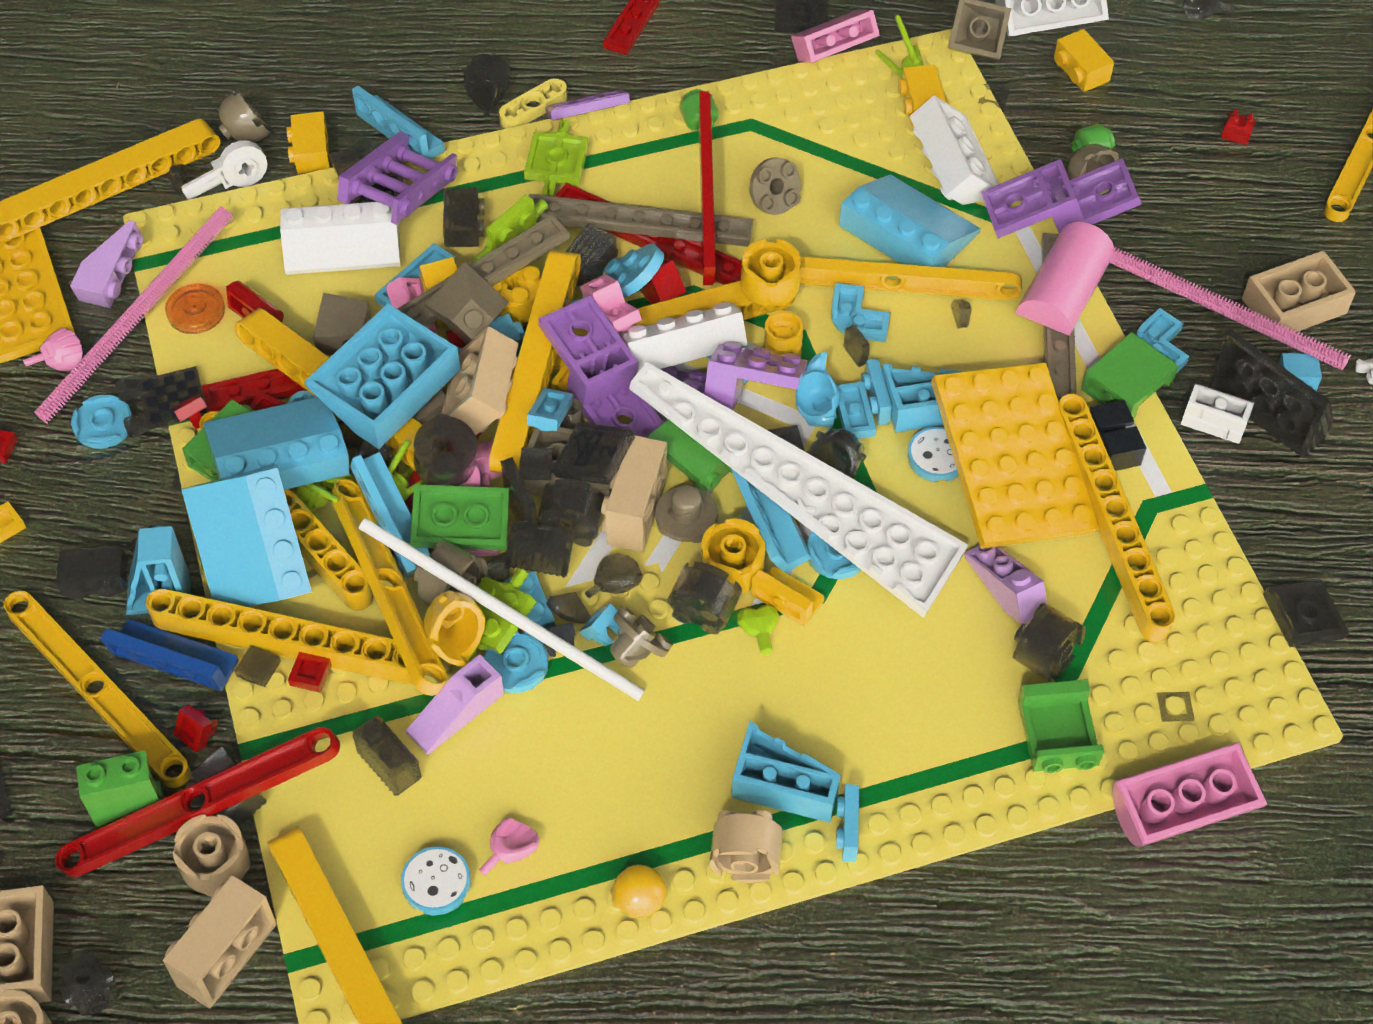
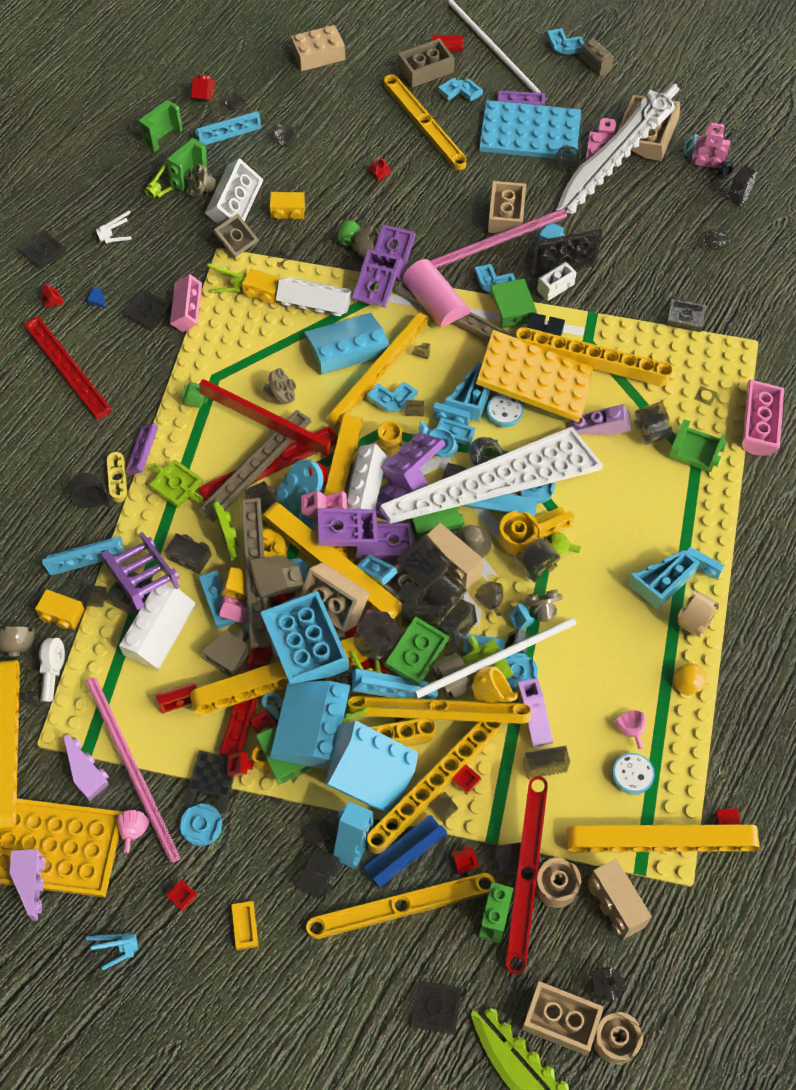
camera: 60 degrees left, 5 degrees up
clear orange piece [165,283,225,334] -> none
clear smoke tile [546,592,591,624] -> none
yellow brick [741,239,801,310] -> none

